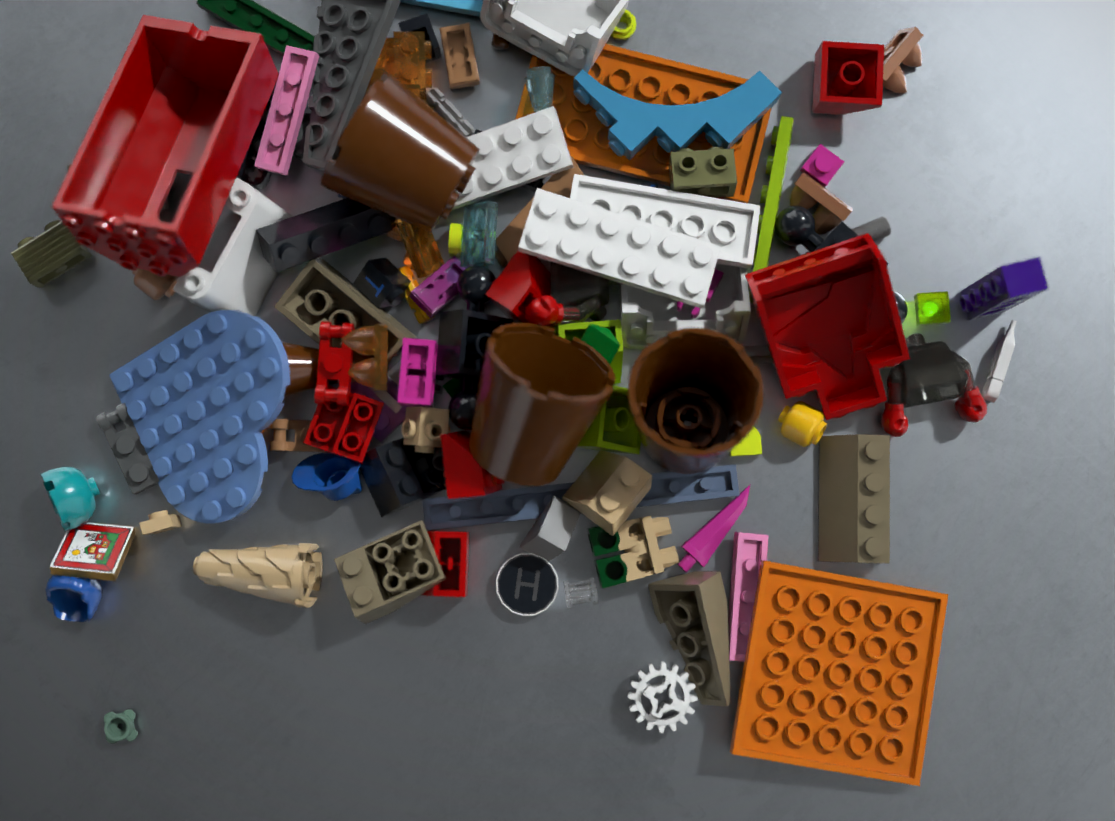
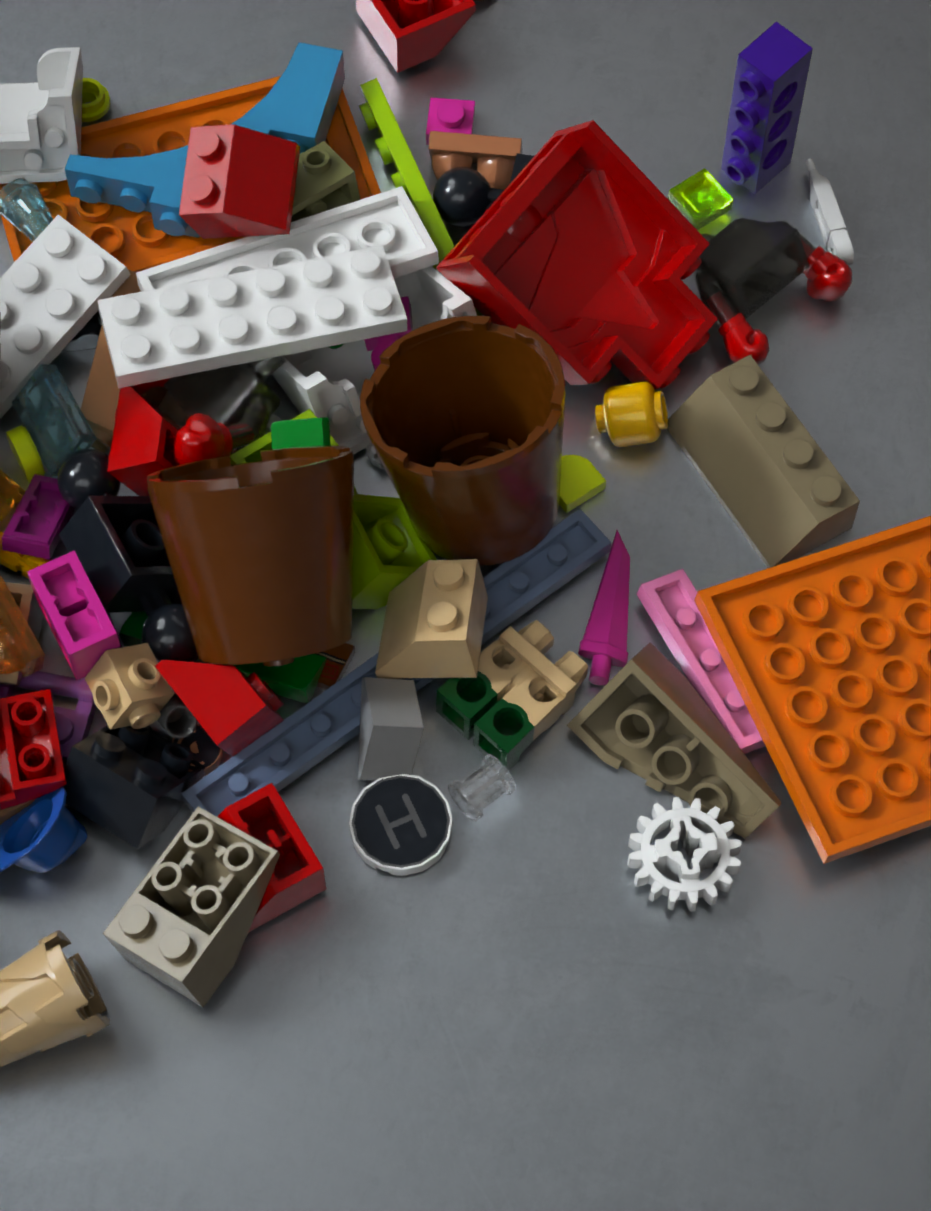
camera: 30 degrees left, 20 degrees down
none -> red slope [179,124,300,239]

